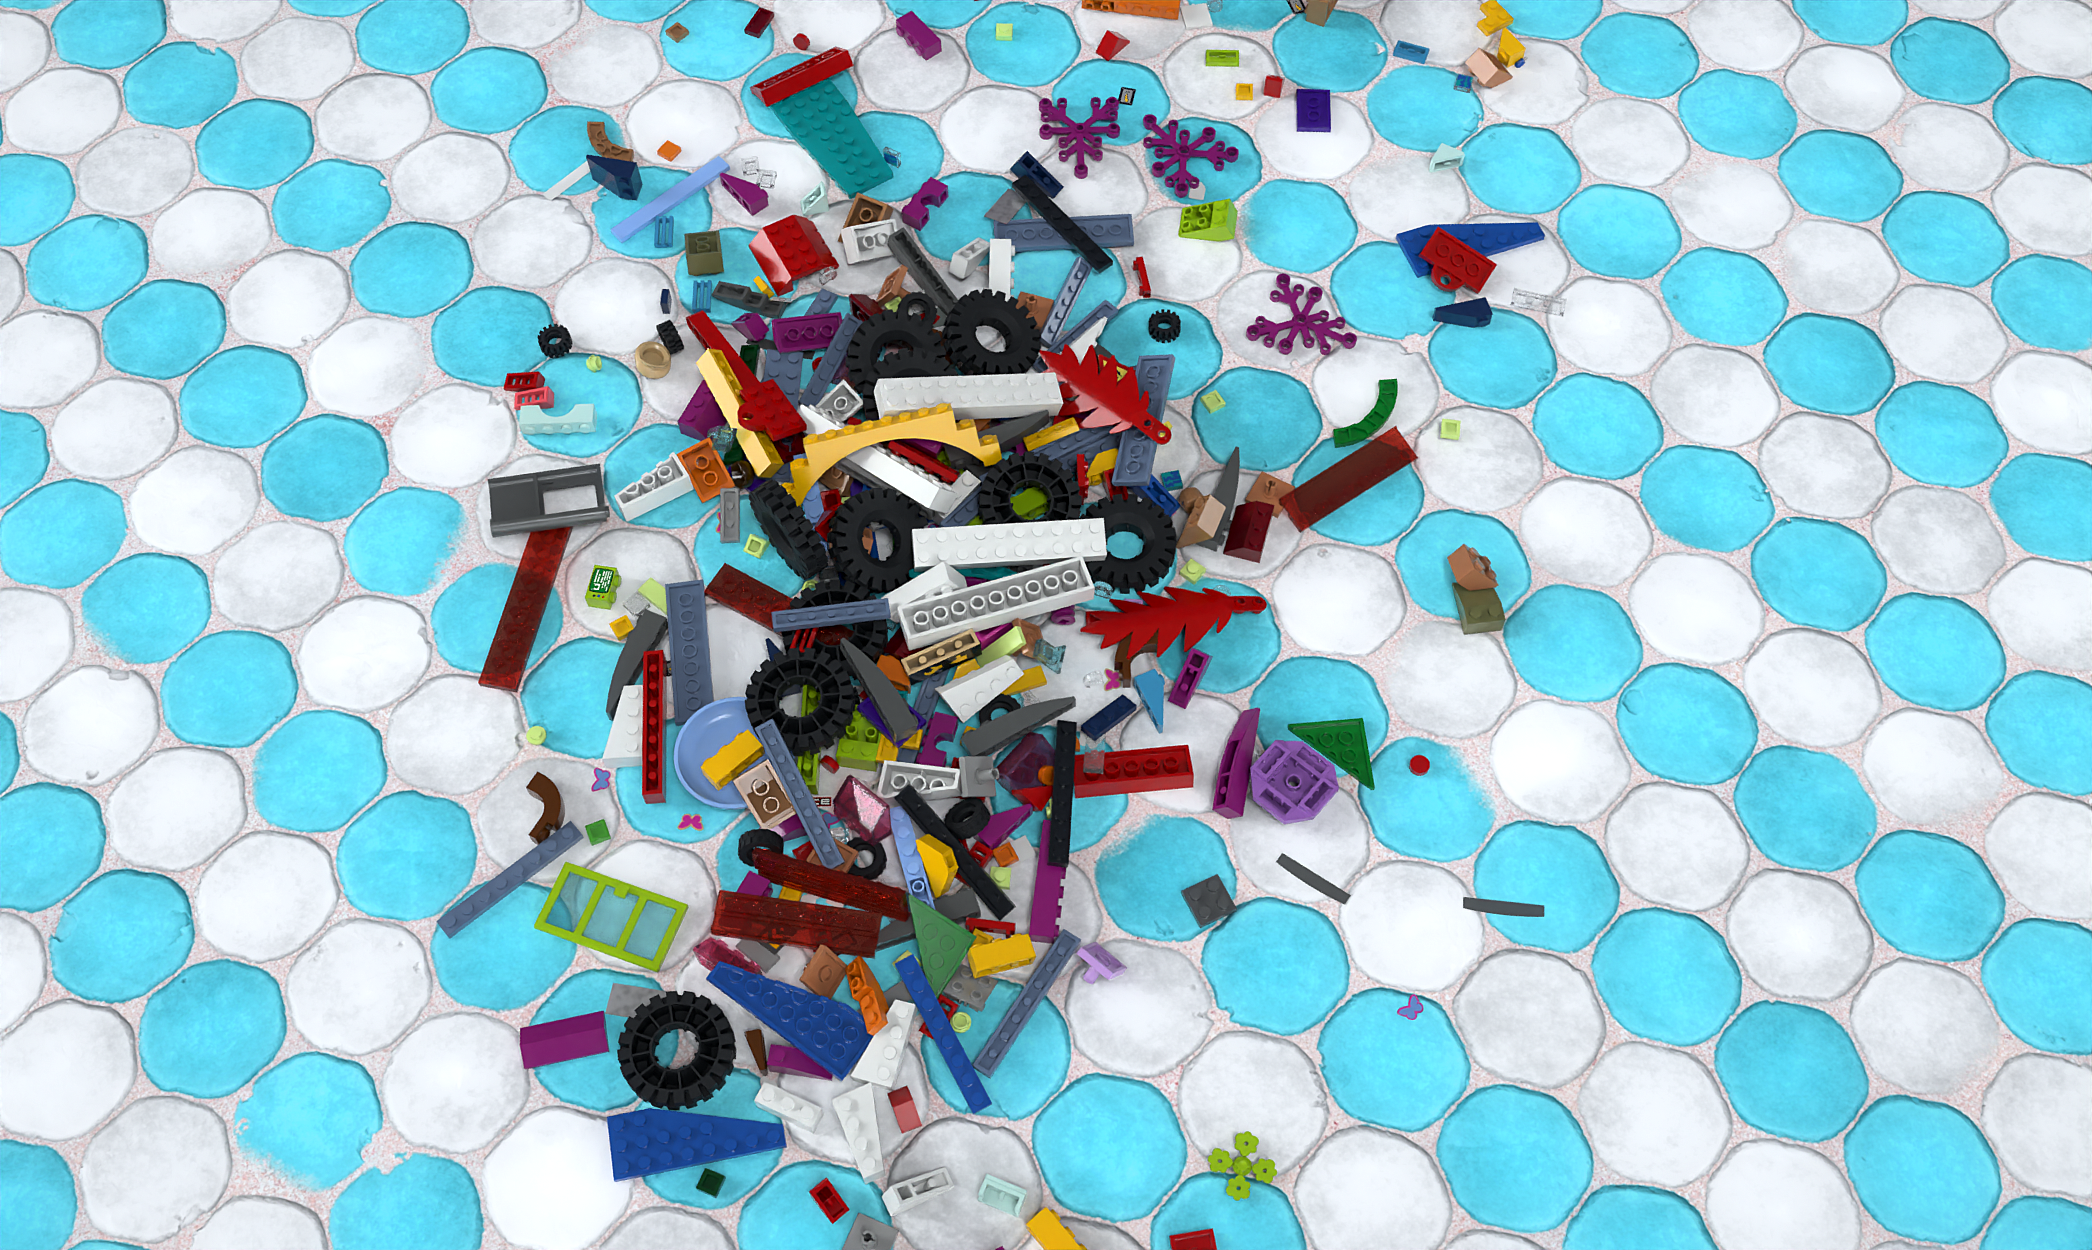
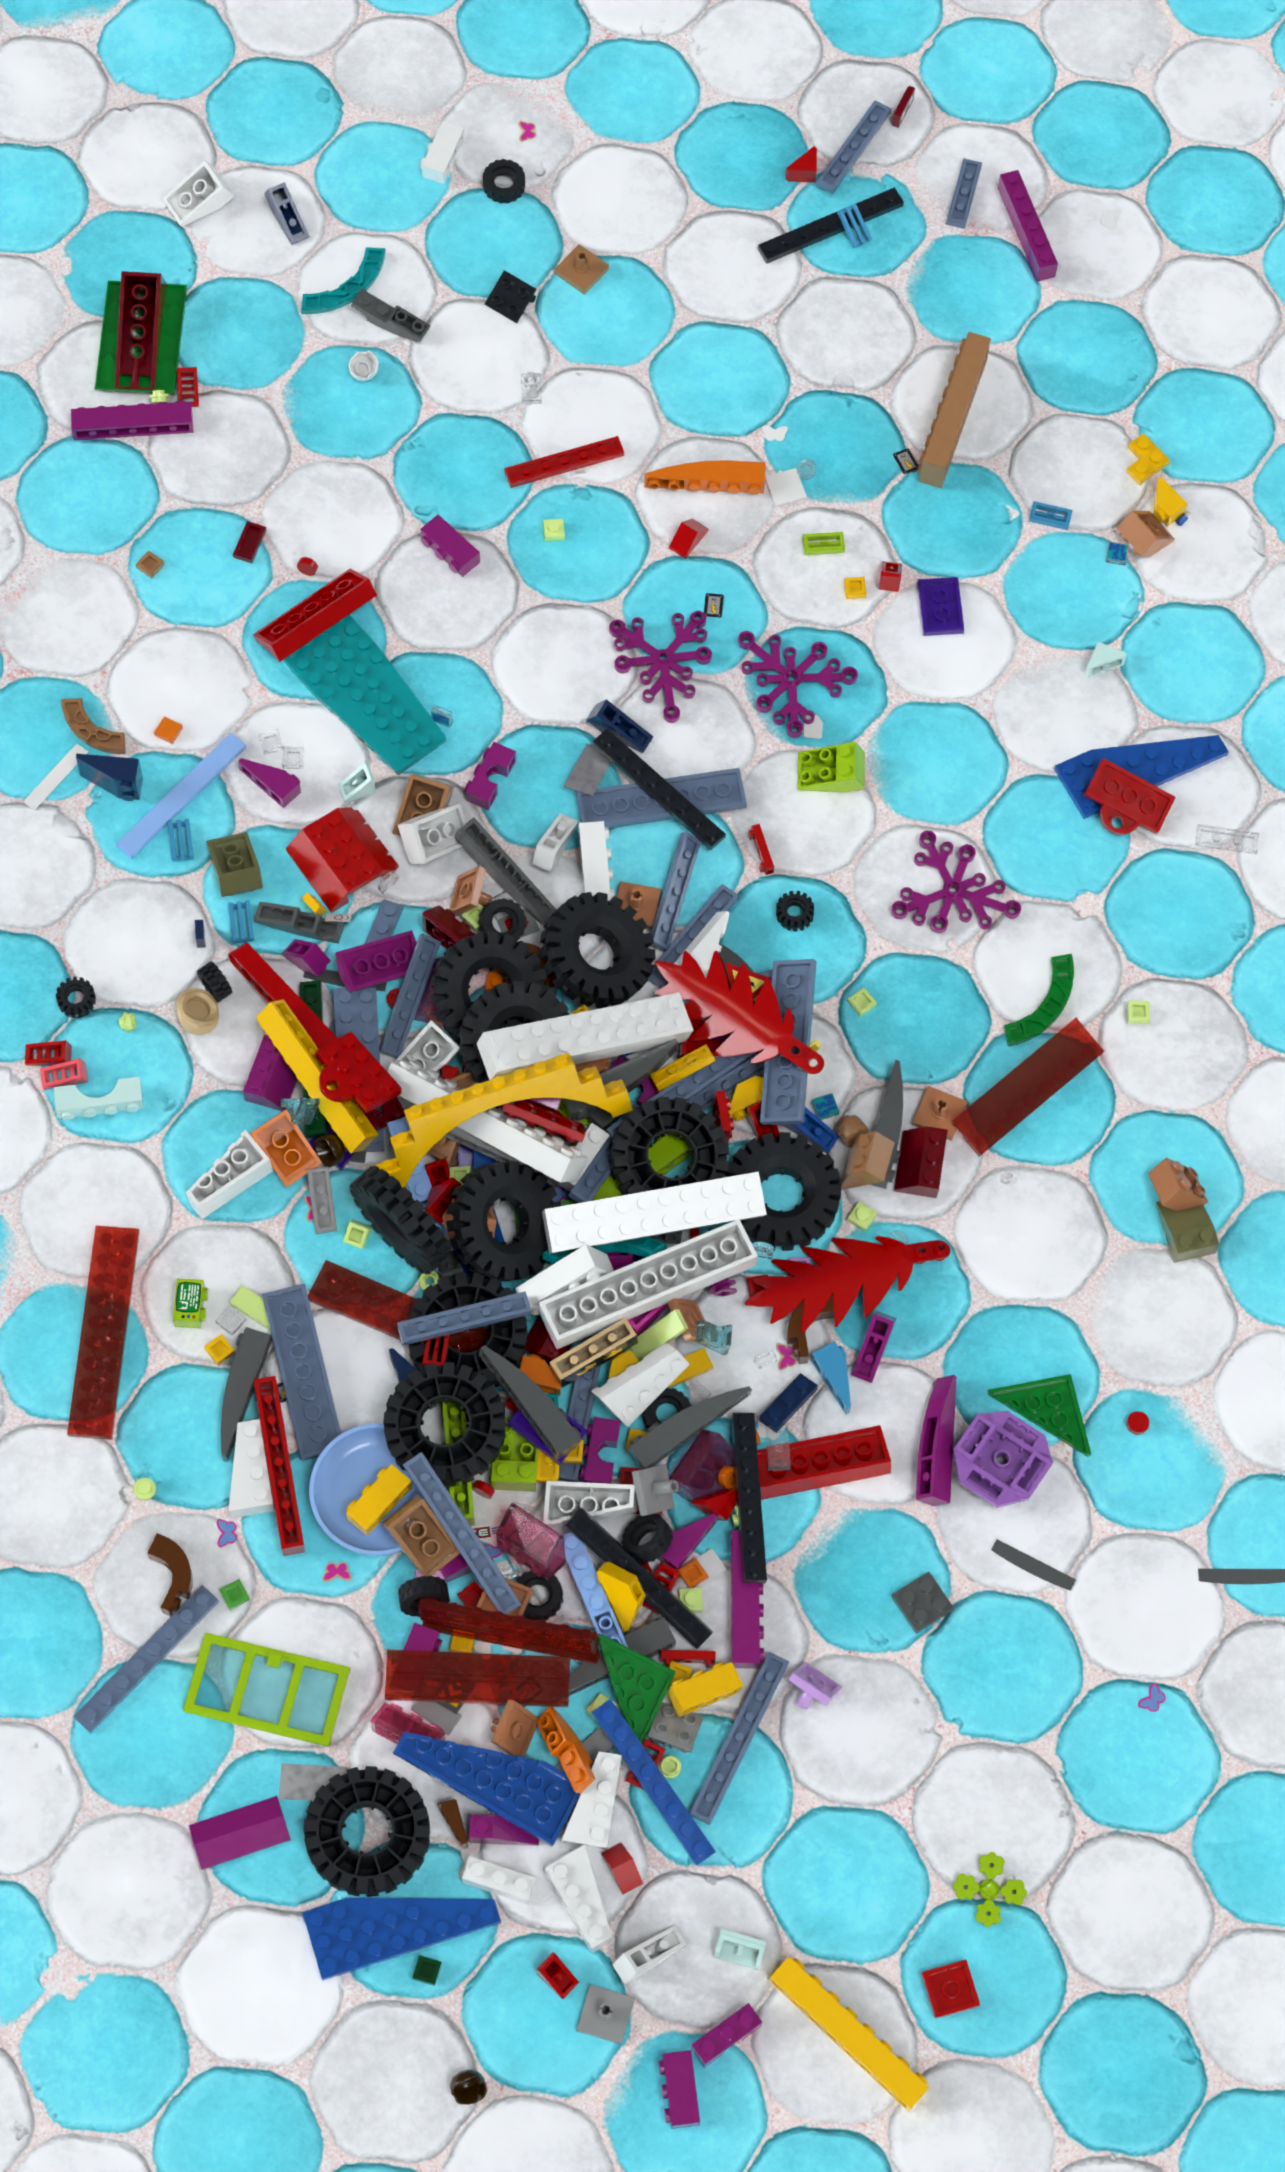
camera: 10 degrees left, 5 degrees up
dark grey piece [488,464,610,538] -> none
dark blue slope [1432,297,1493,328] -> none

